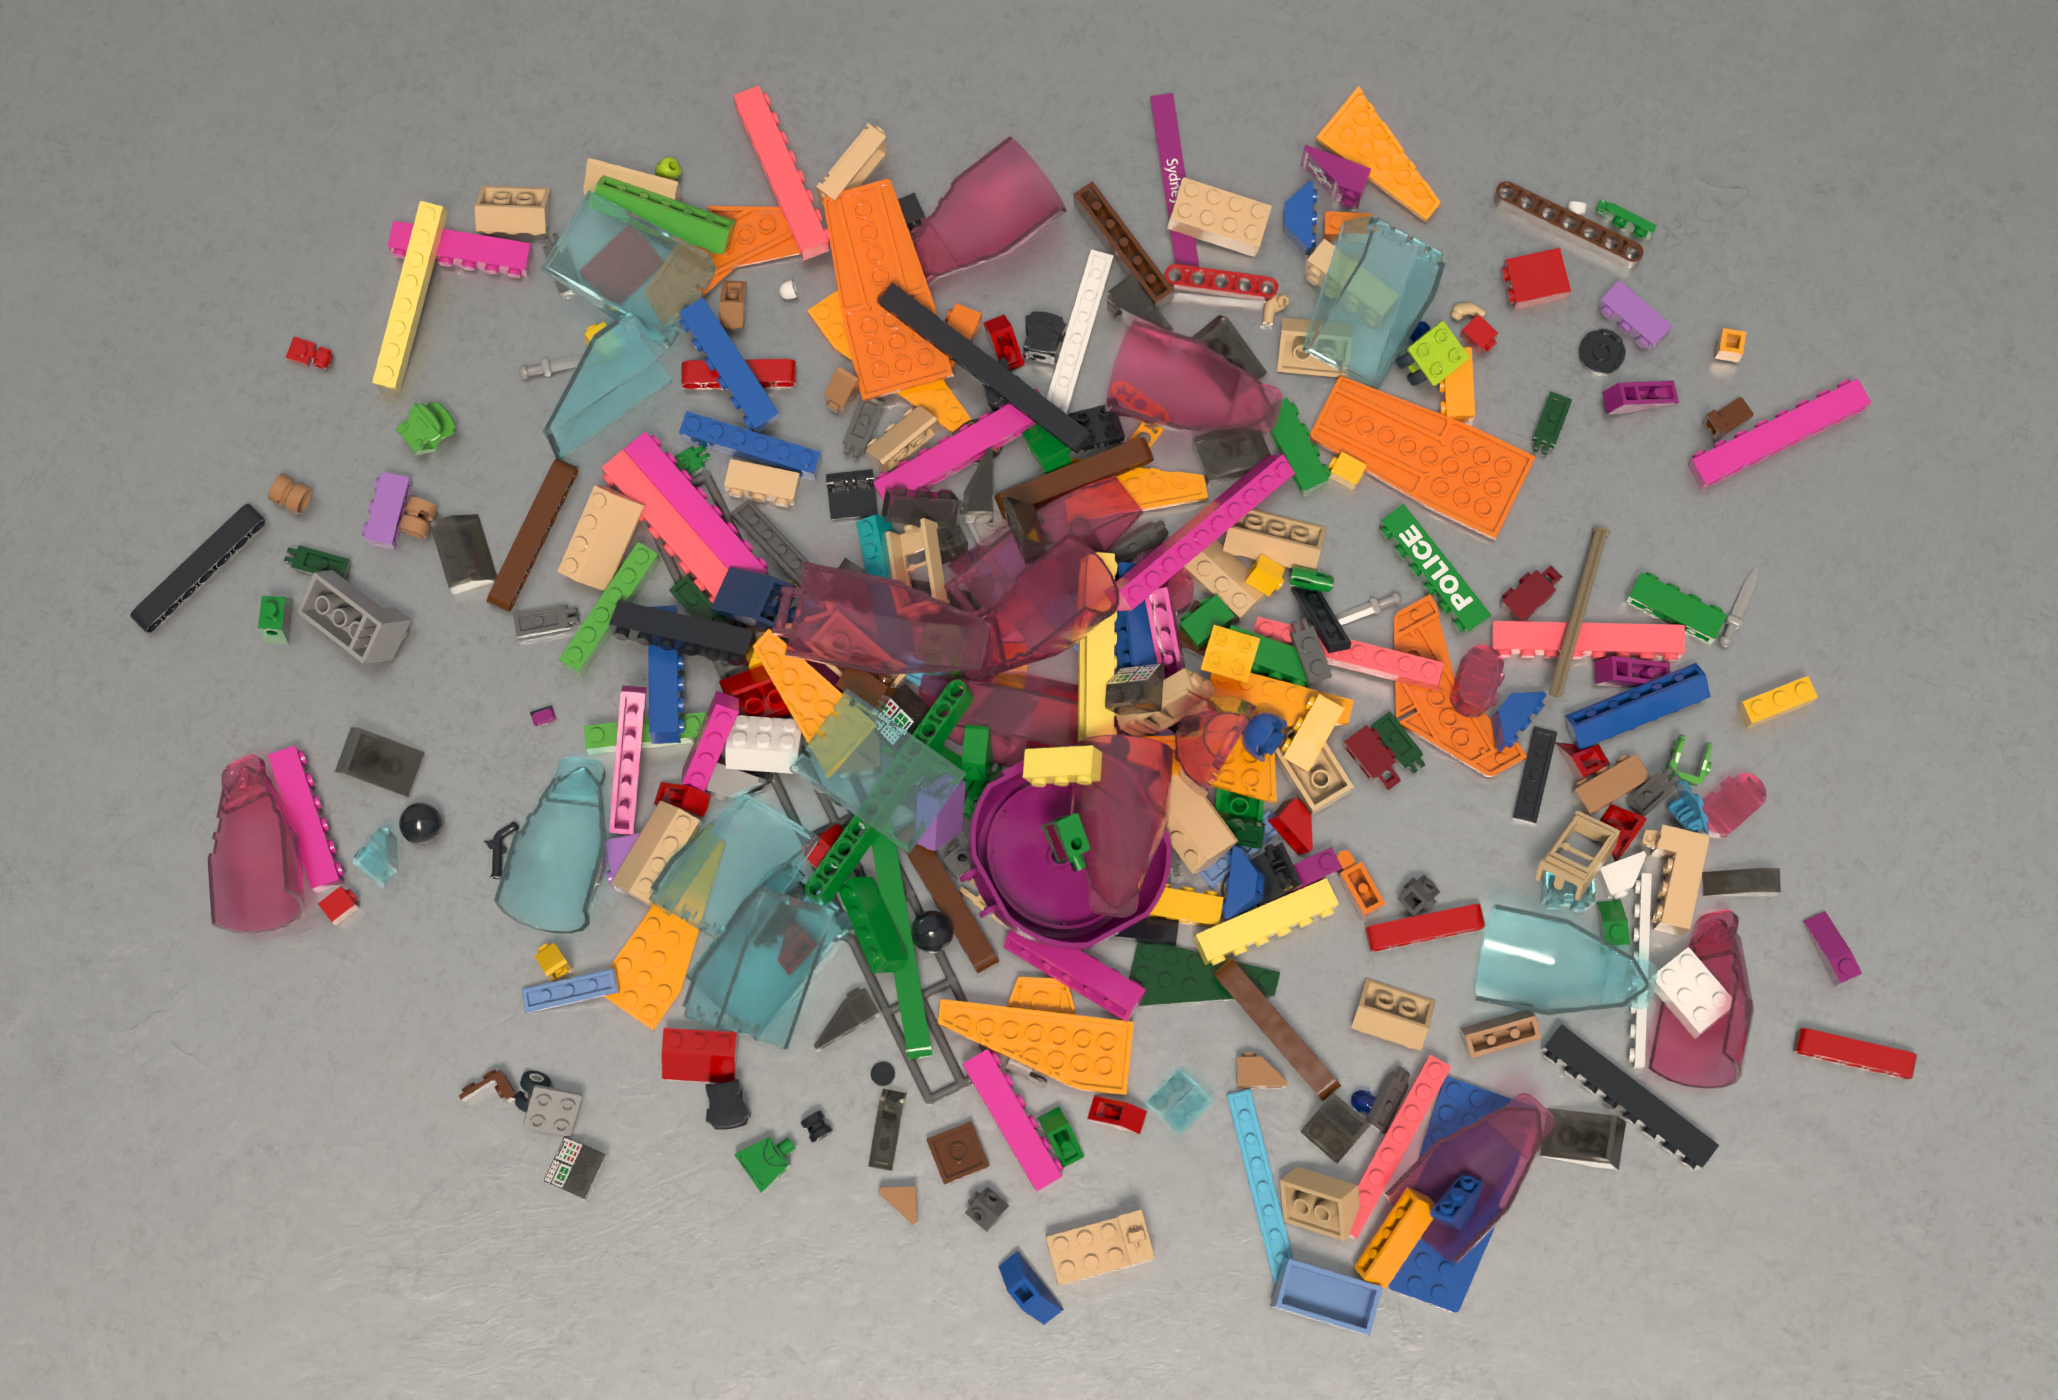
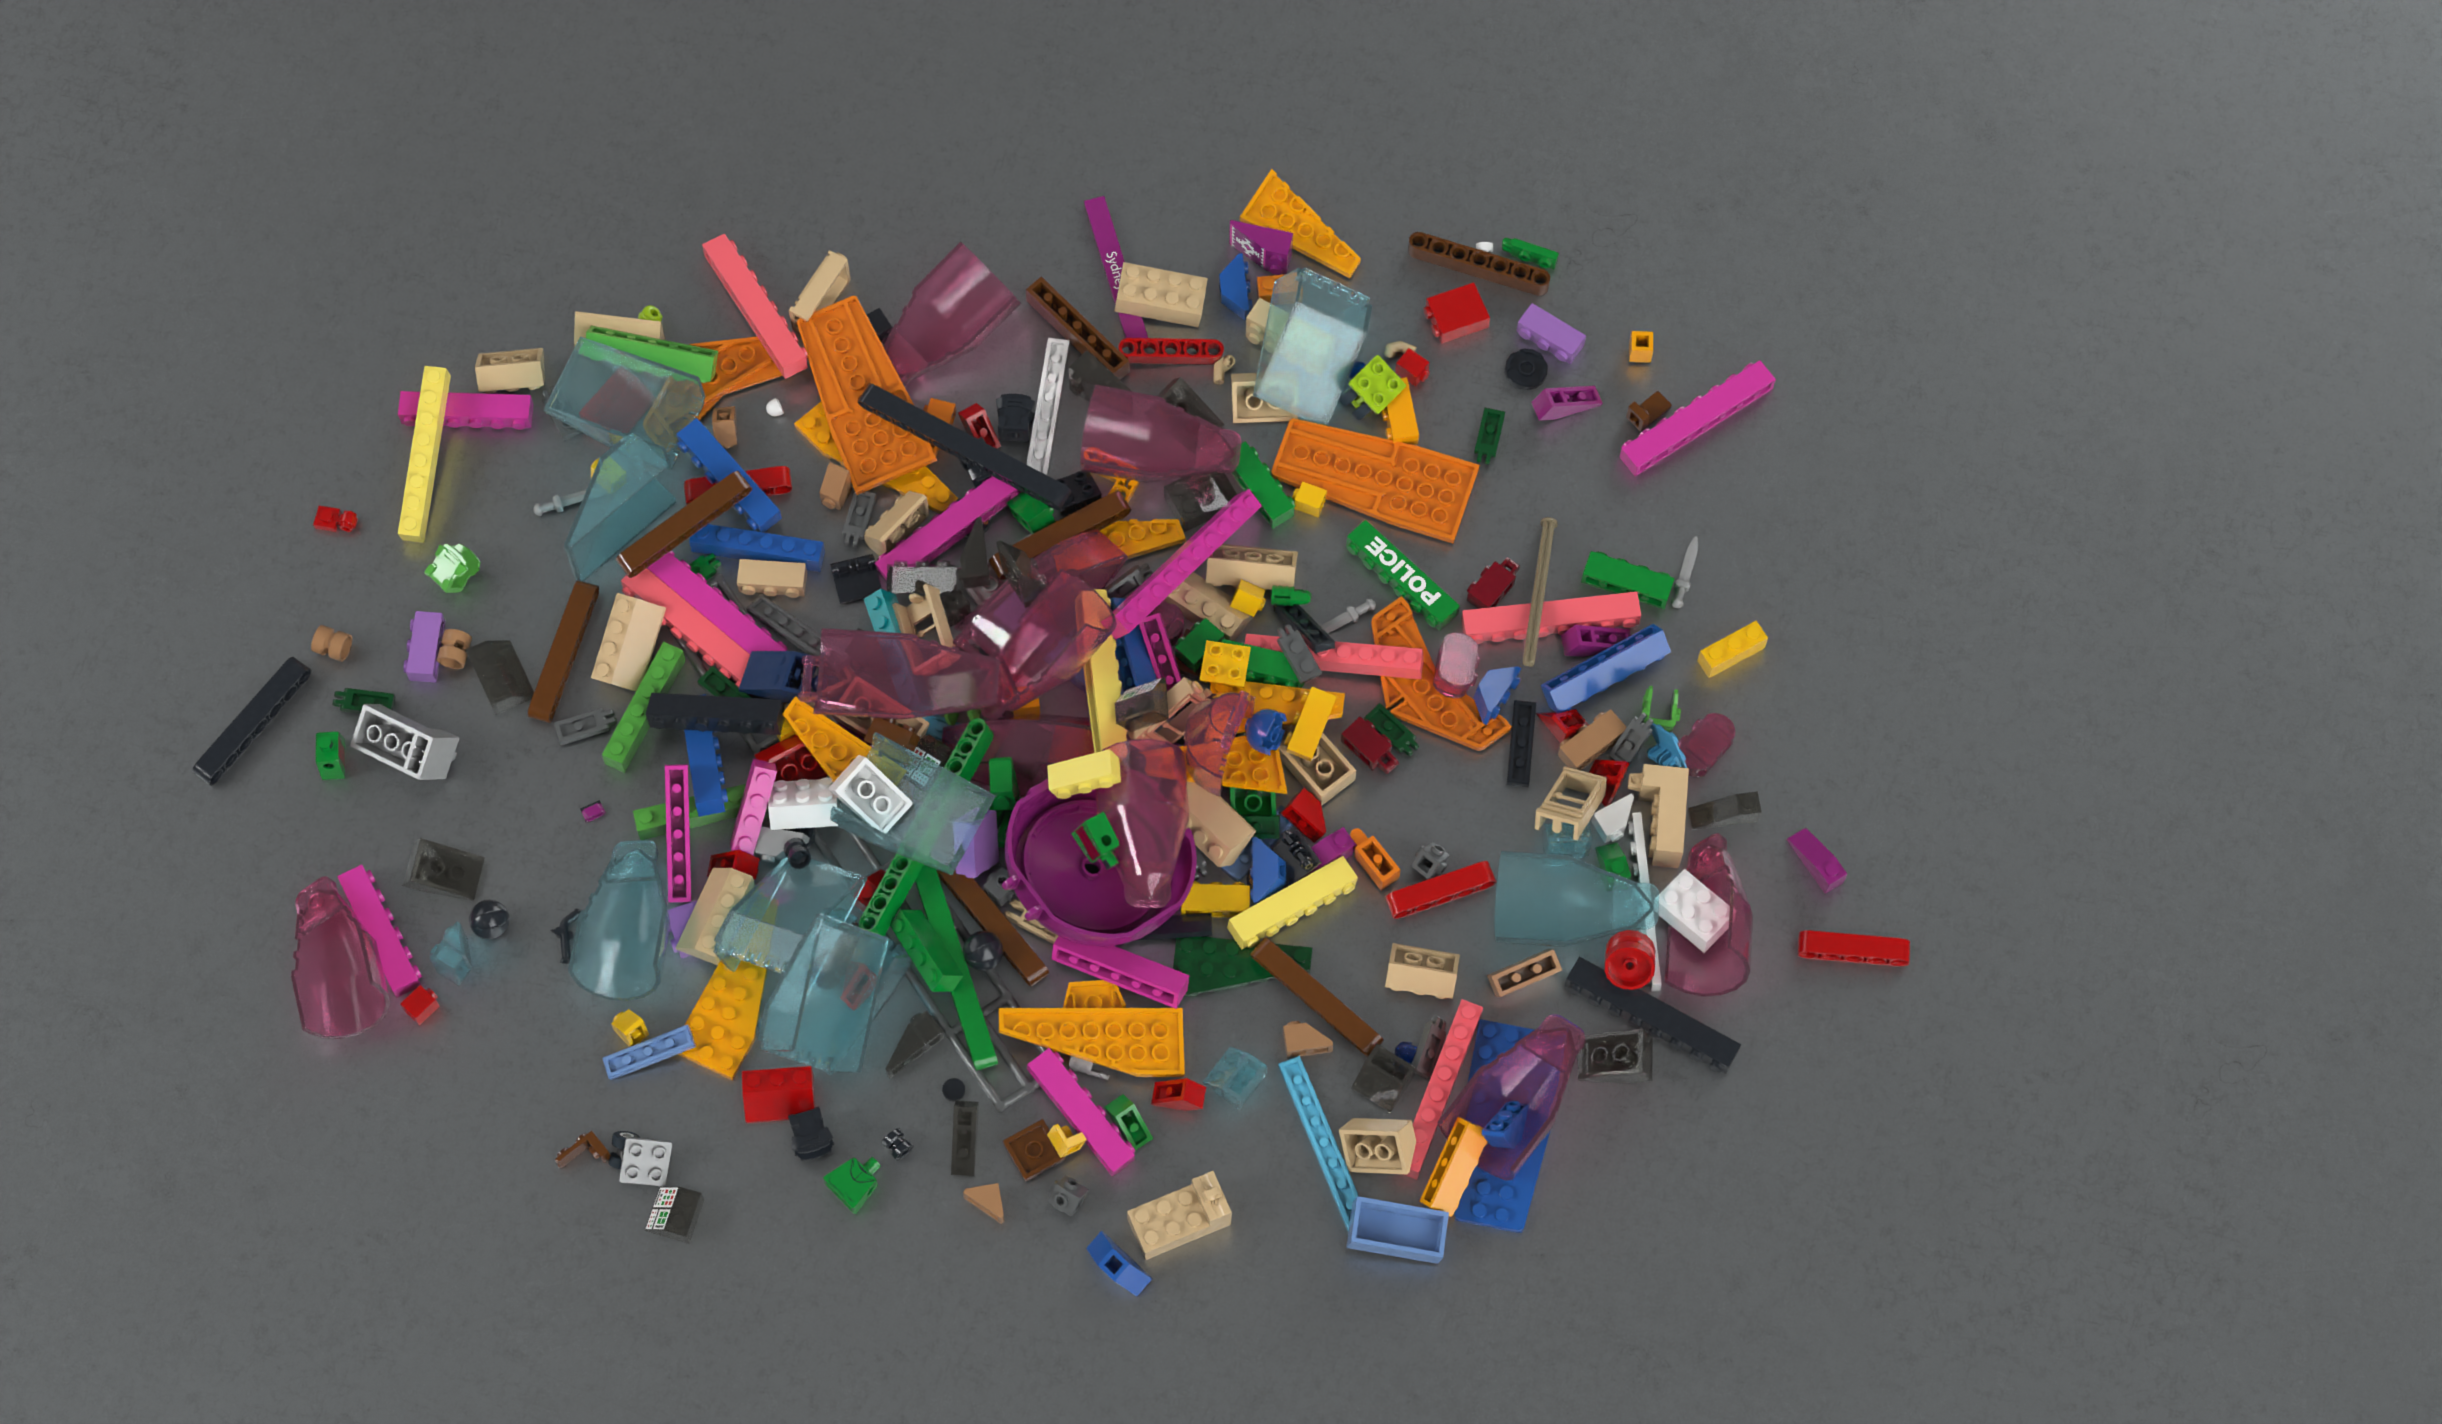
camera: 10 degrees left, 10 degrees down
none -> reddish brown beam [616,471,752,578]
none -> black wheel [783,838,811,869]
none -> white slope [828,755,913,837]
none -> yellow panel [1047,1124,1087,1158]
none -> red wheel [1604,930,1656,990]

